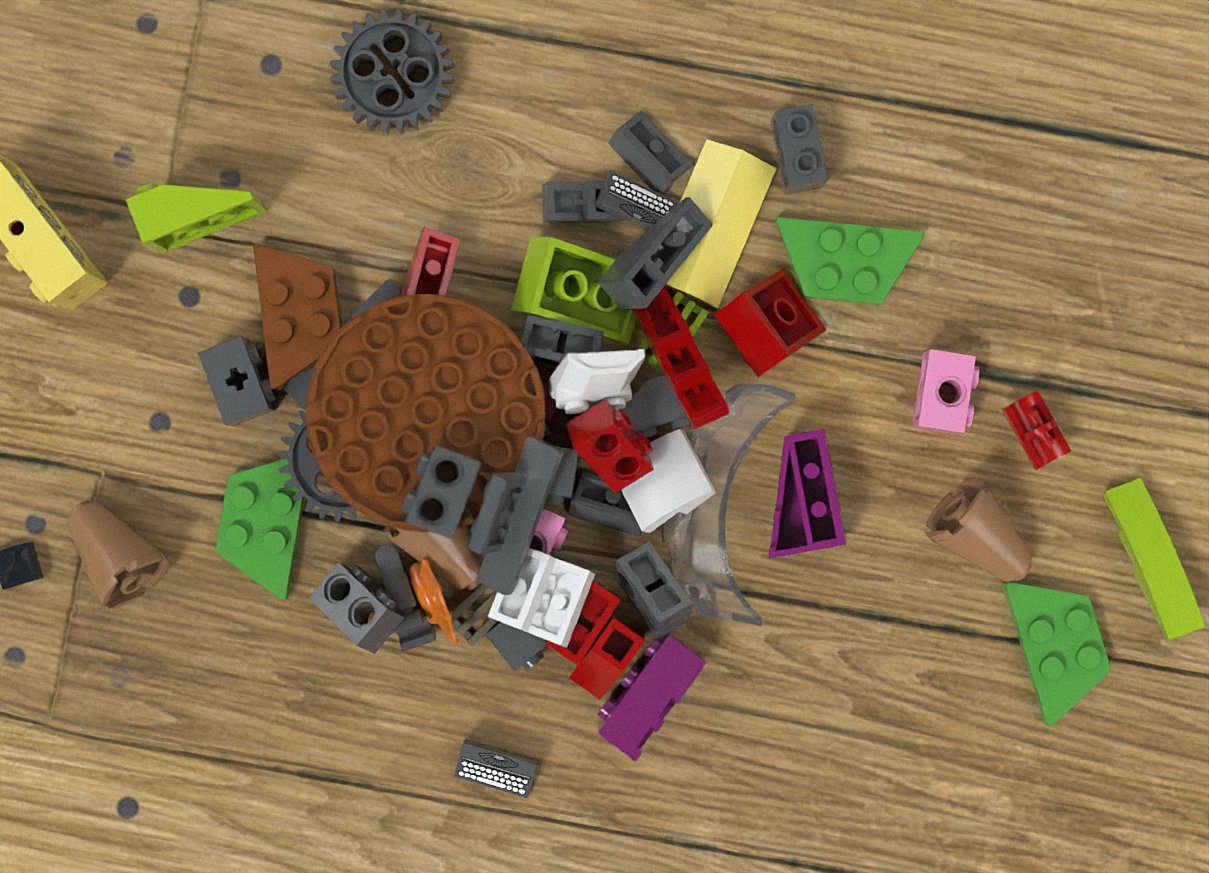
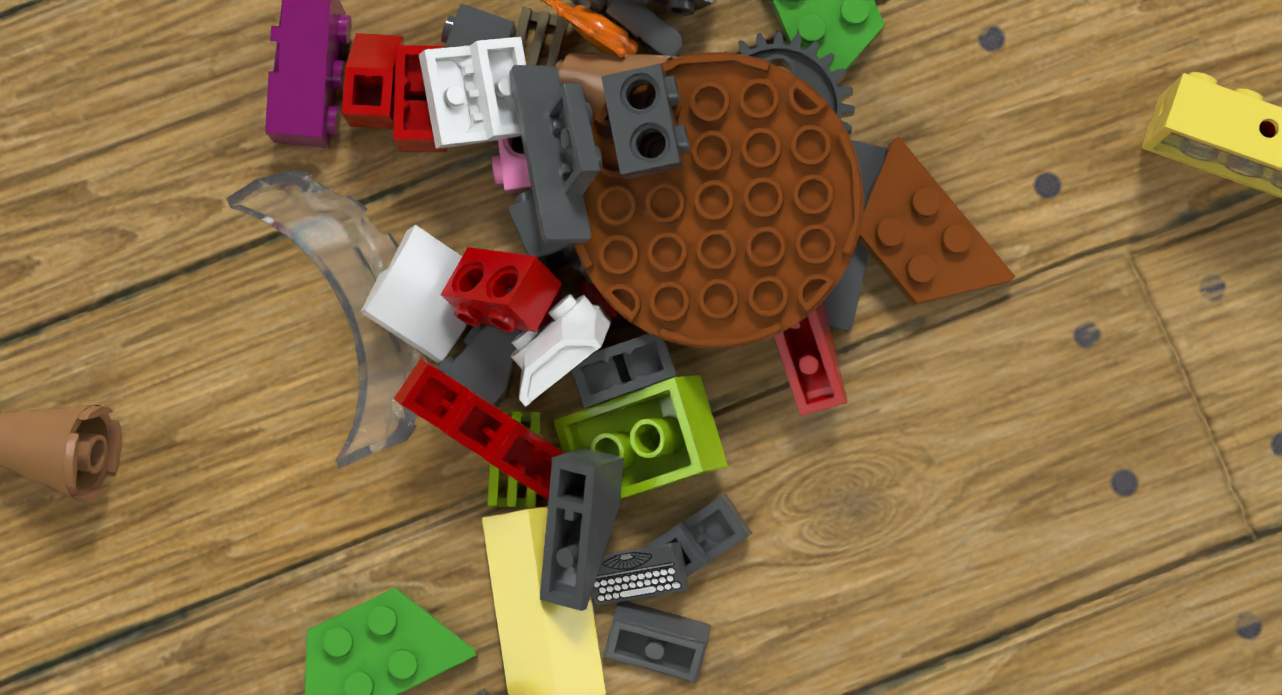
camera: 150 degrees right, 5 degrees down
lime slope [125,183,268,254] -> none
dark grey brick [198,336,277,427] -> none
dark grey gear [330,9,455,135] -> none
dark grey slope [568,470,642,536] -> none
dark grey brick [615,541,693,639] -> none
red slope [714,268,826,377] -> none
magenta wedge [768,429,847,559] -> none
bright pink brick [912,349,980,434] -> none
red hips [1002,390,1071,470] -> none

